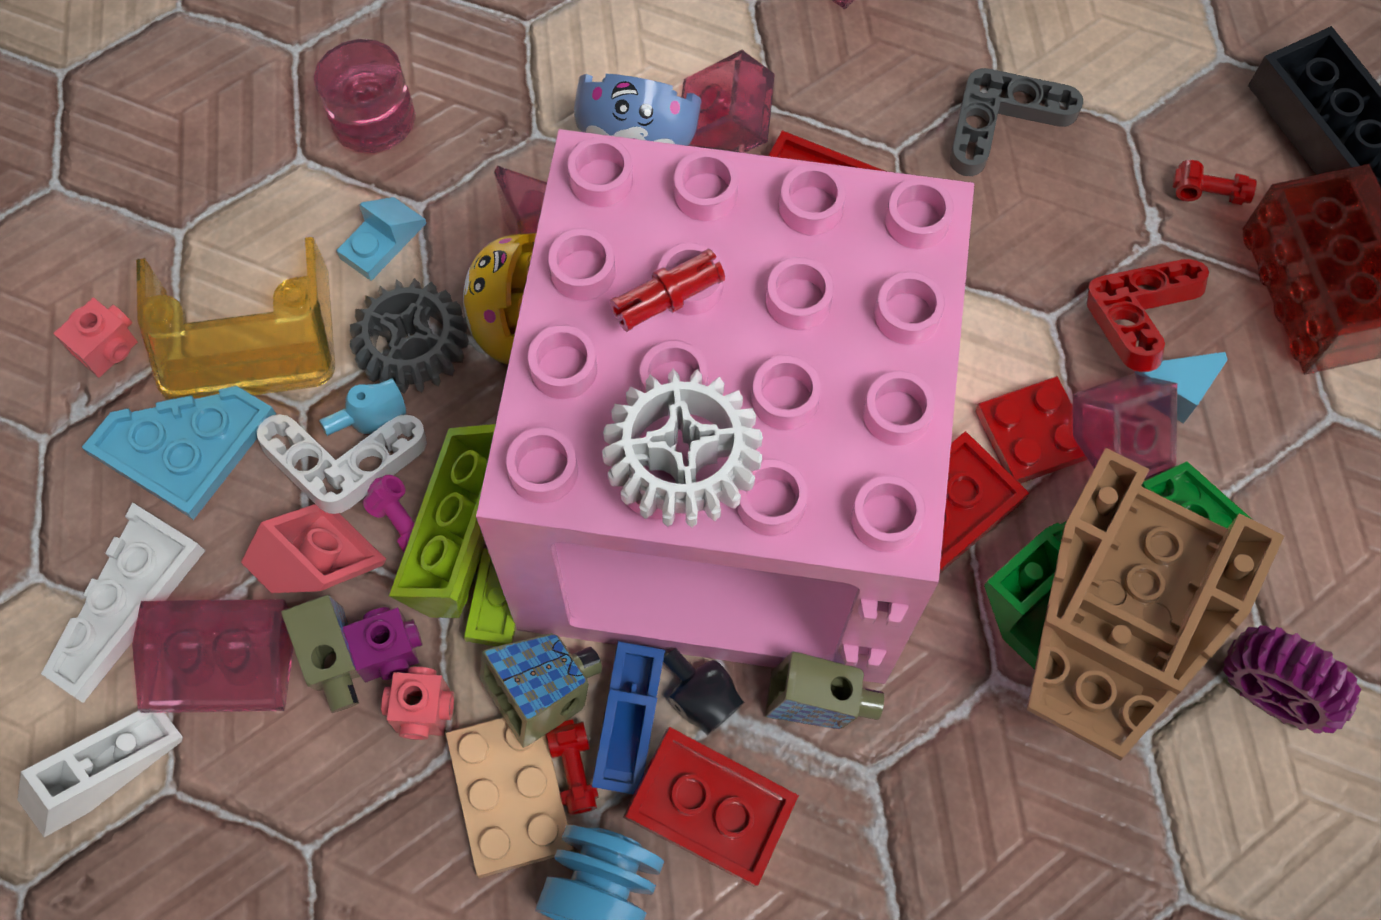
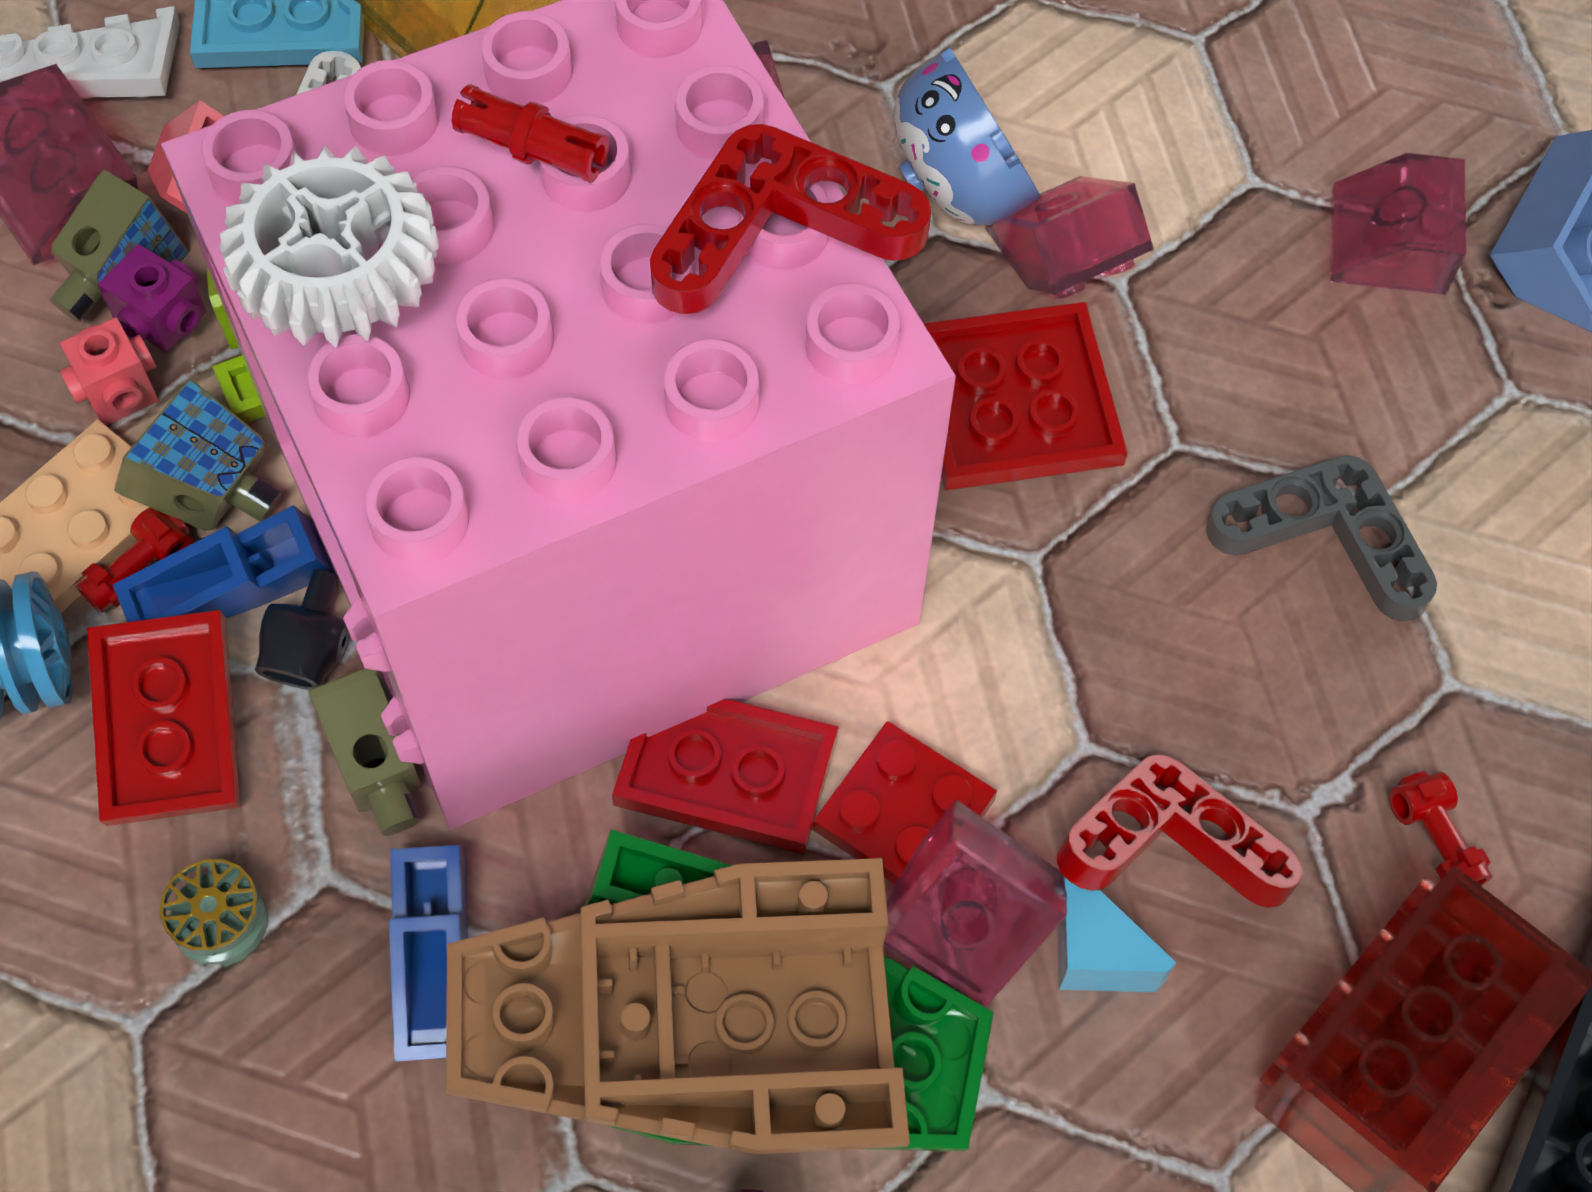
camera: 55 degrees right, 5 degrees down
none -> sand green wheel [159,859,268,967]
none -> blue slope [389,845,468,1062]
none -> red beam [650,124,931,314]

